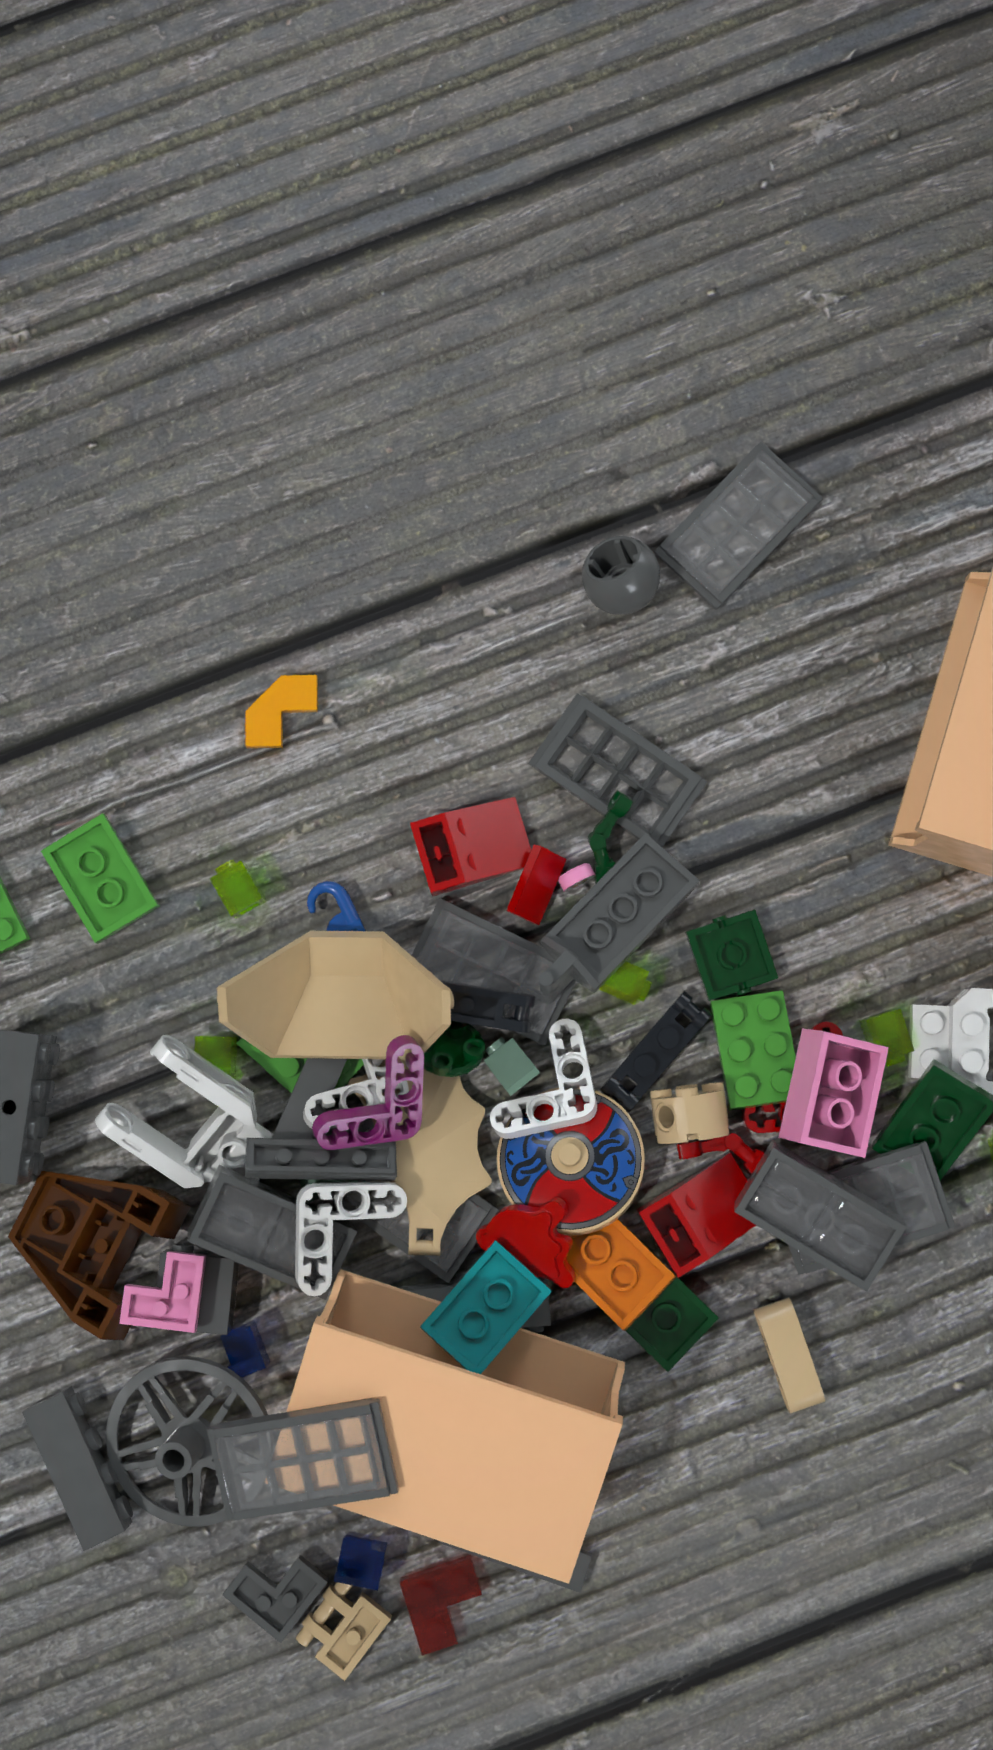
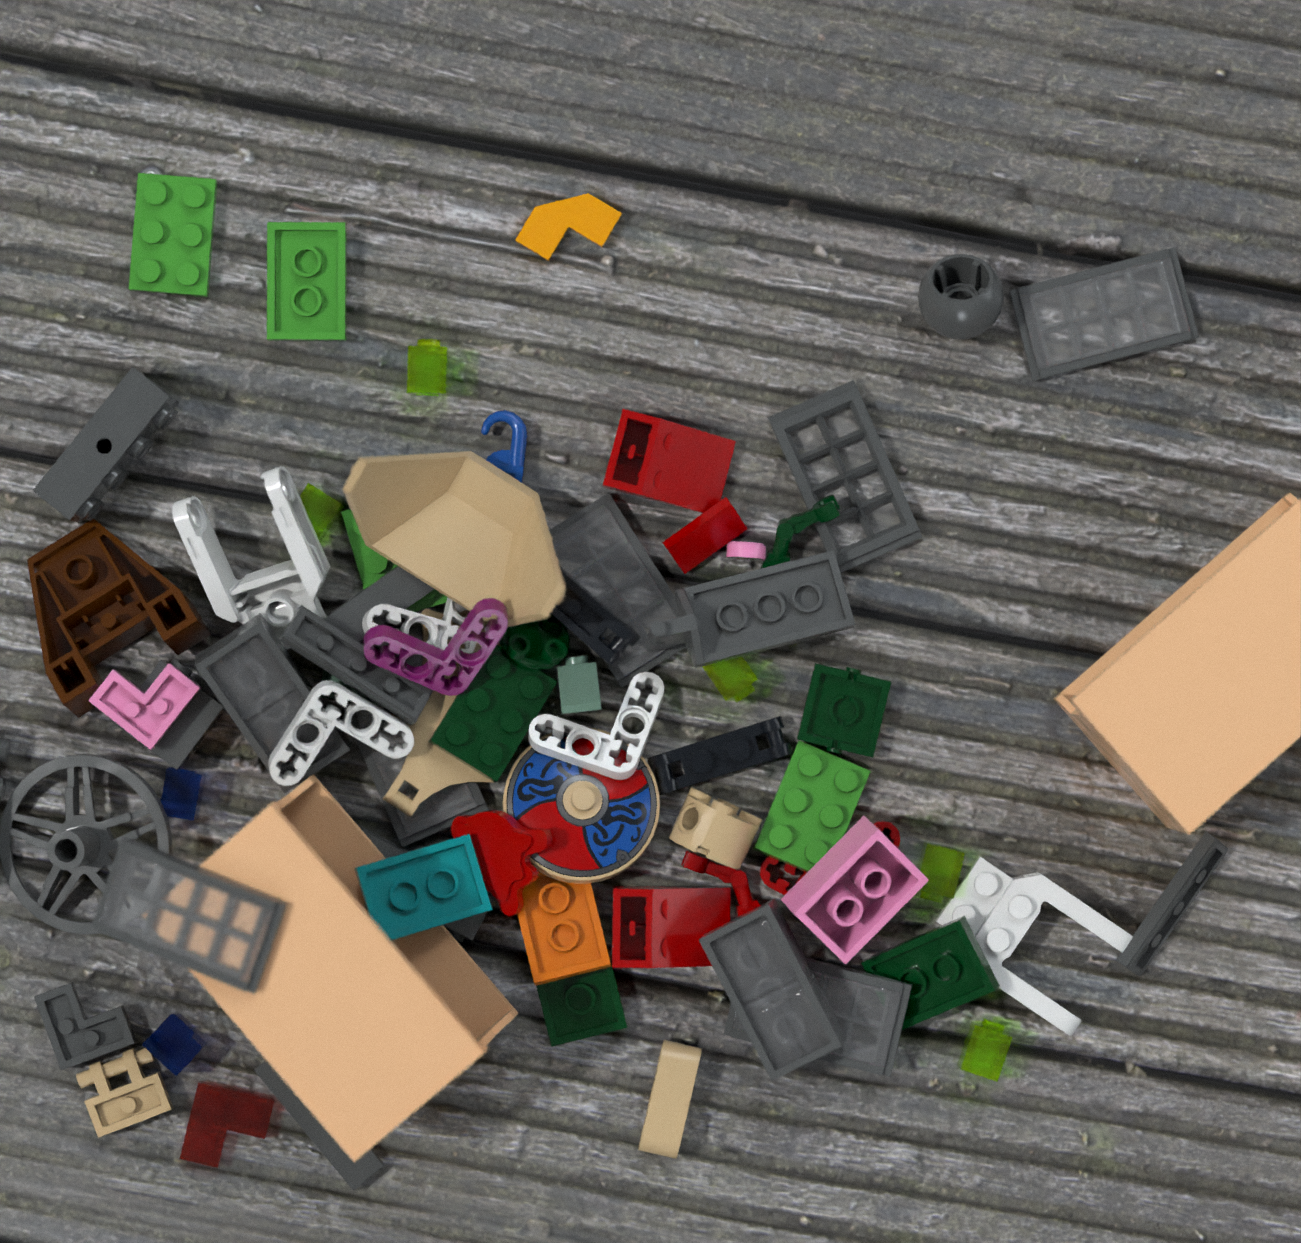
camera: 25 degrees right, 5 degrees up
none -> dark green plate [428,645,557,783]

